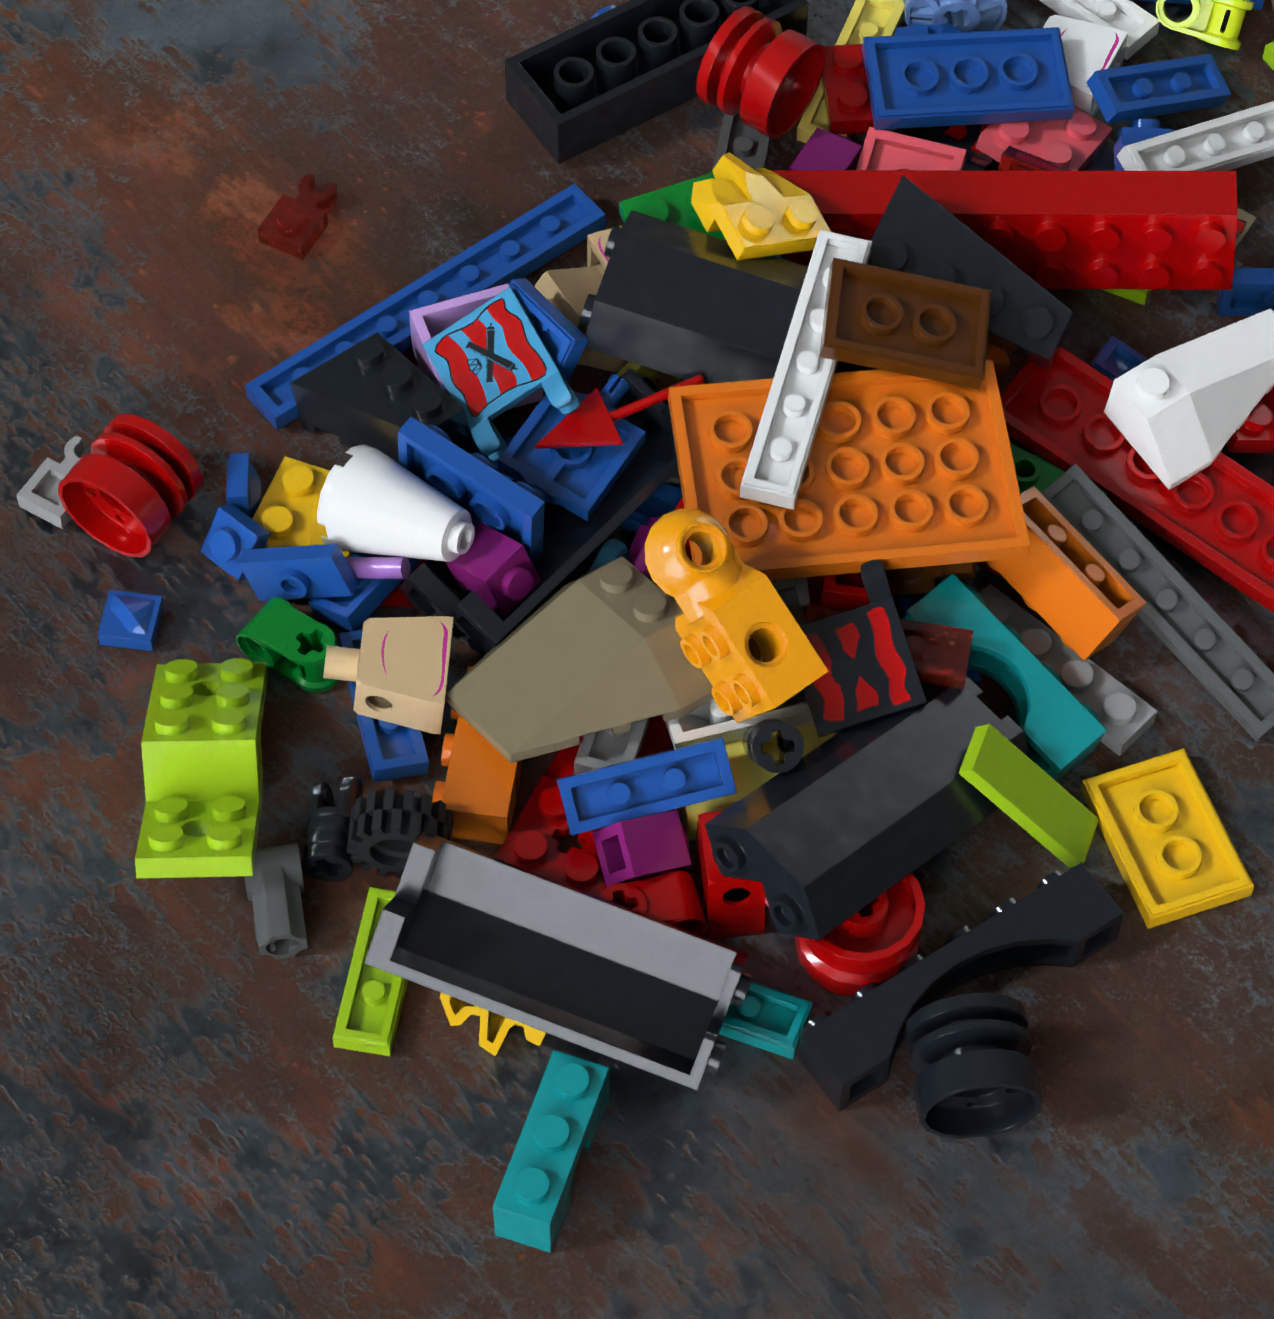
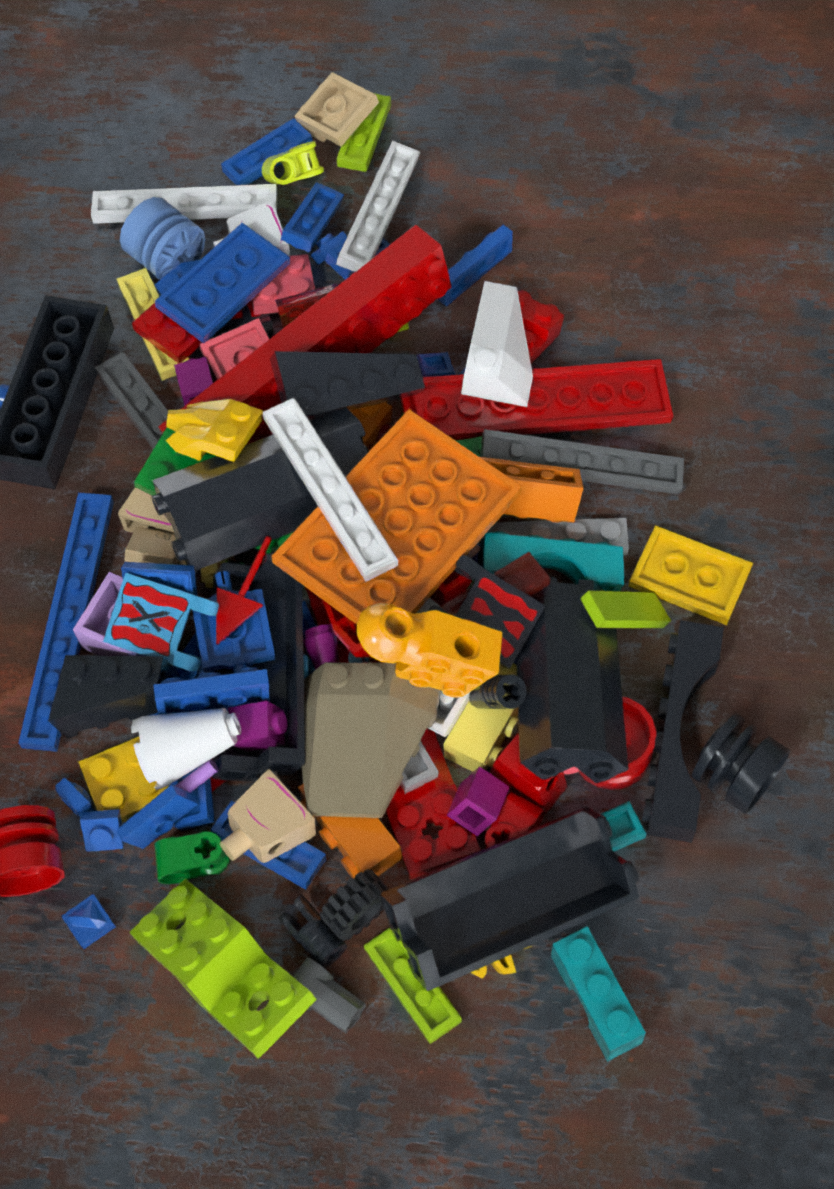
camera: 40 degrees left, 5 degrees up
blue plate [557,737,737,835] -> none
red wheel [696,6,826,139] -> none
reddish brown tile [819,258,992,390] -> none

